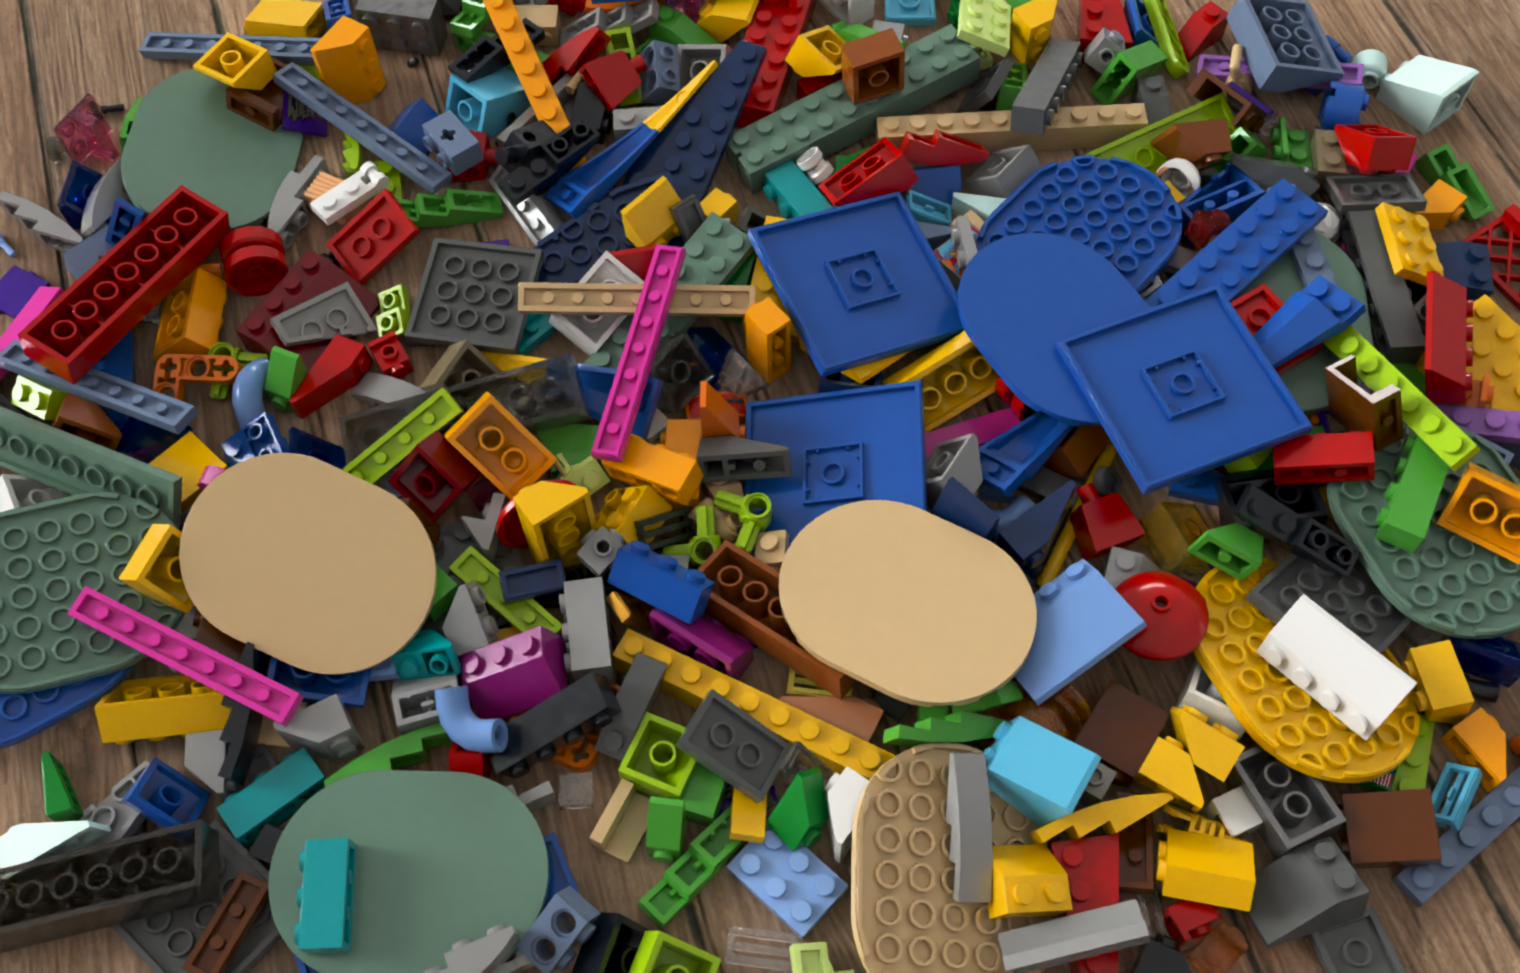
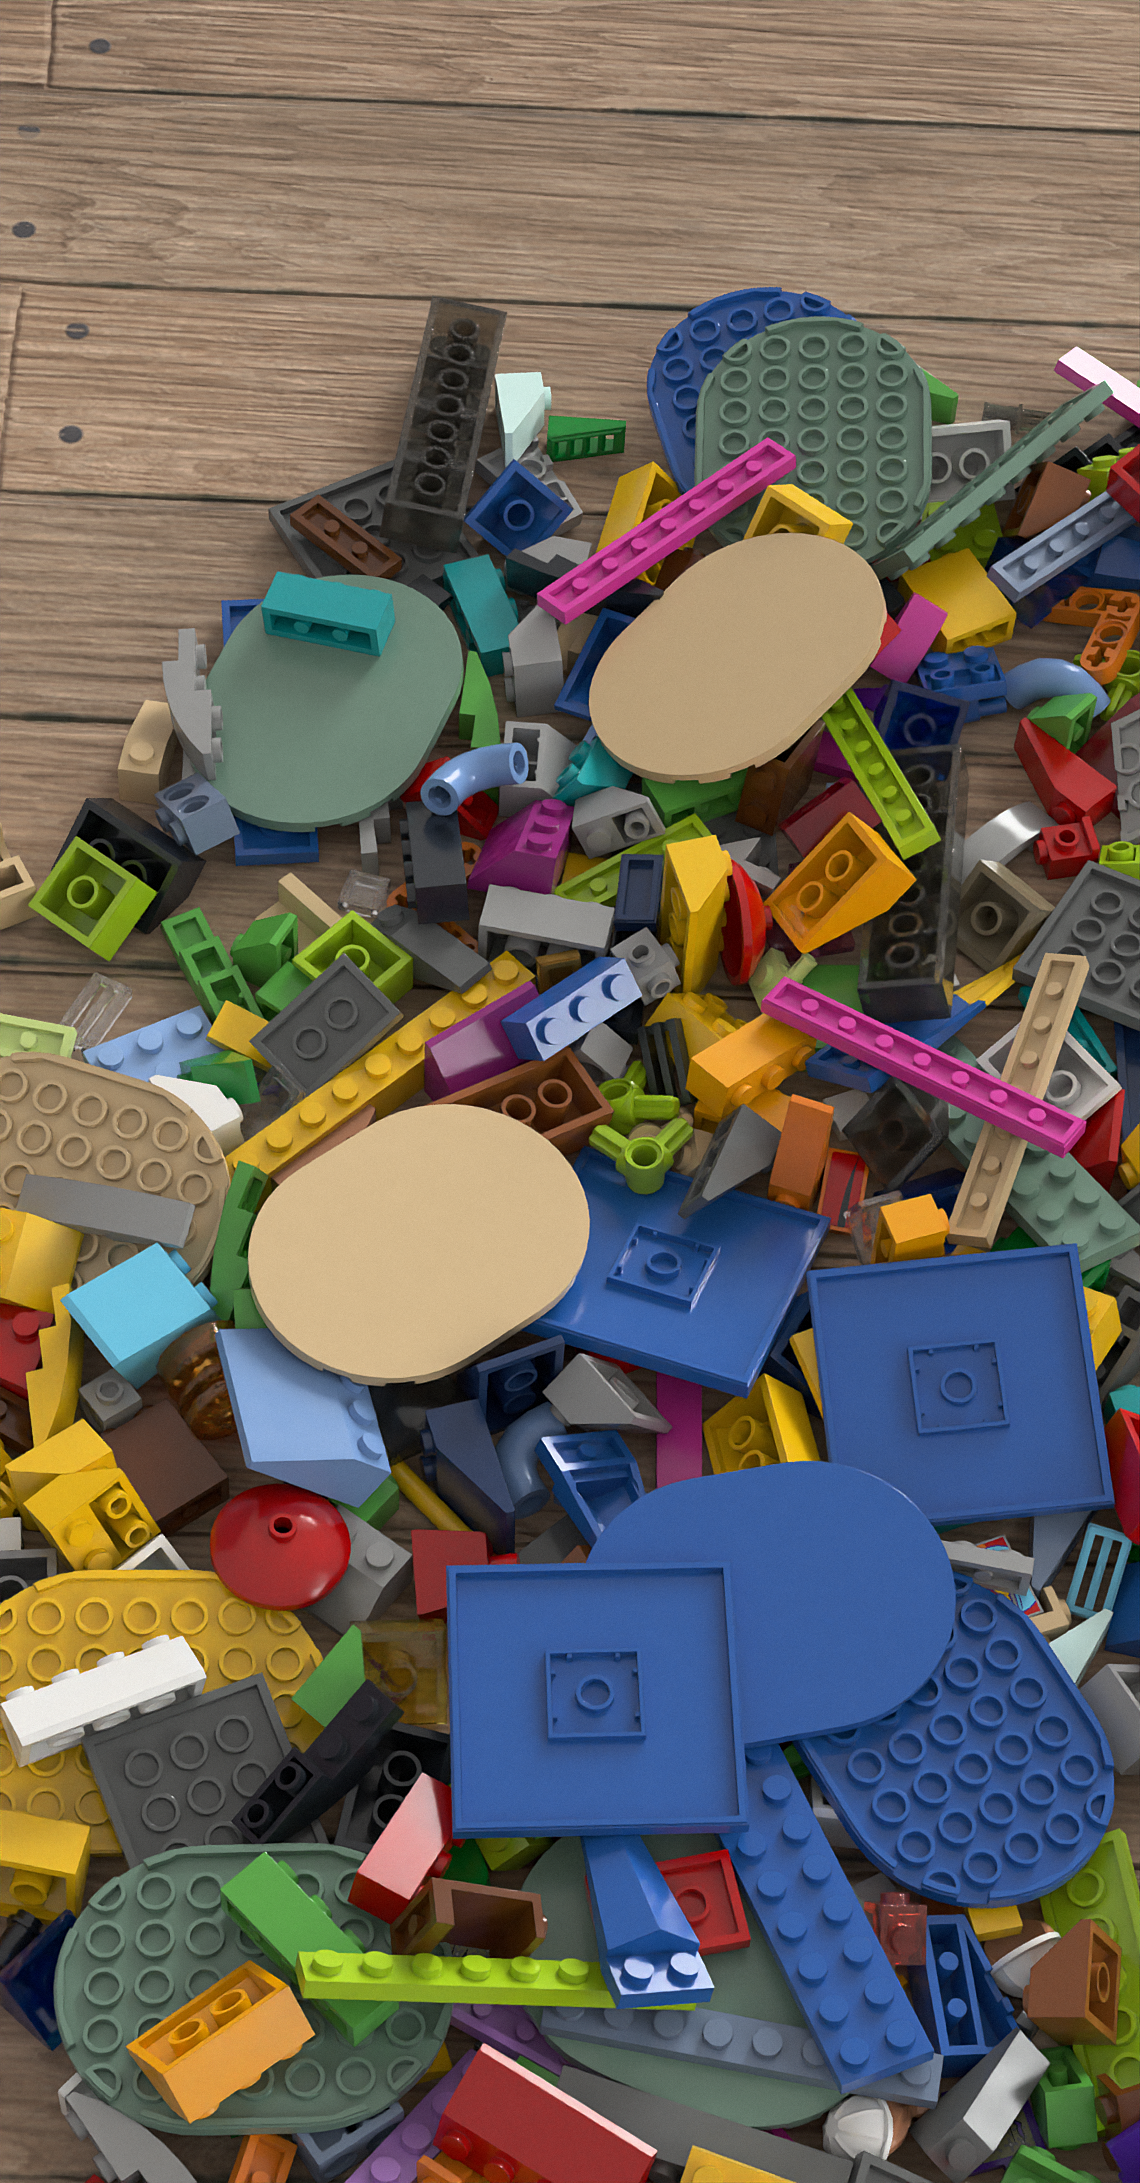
camera: 105 degrees right, 5 degrees down
tan bracket [755,529,789,572] -> none

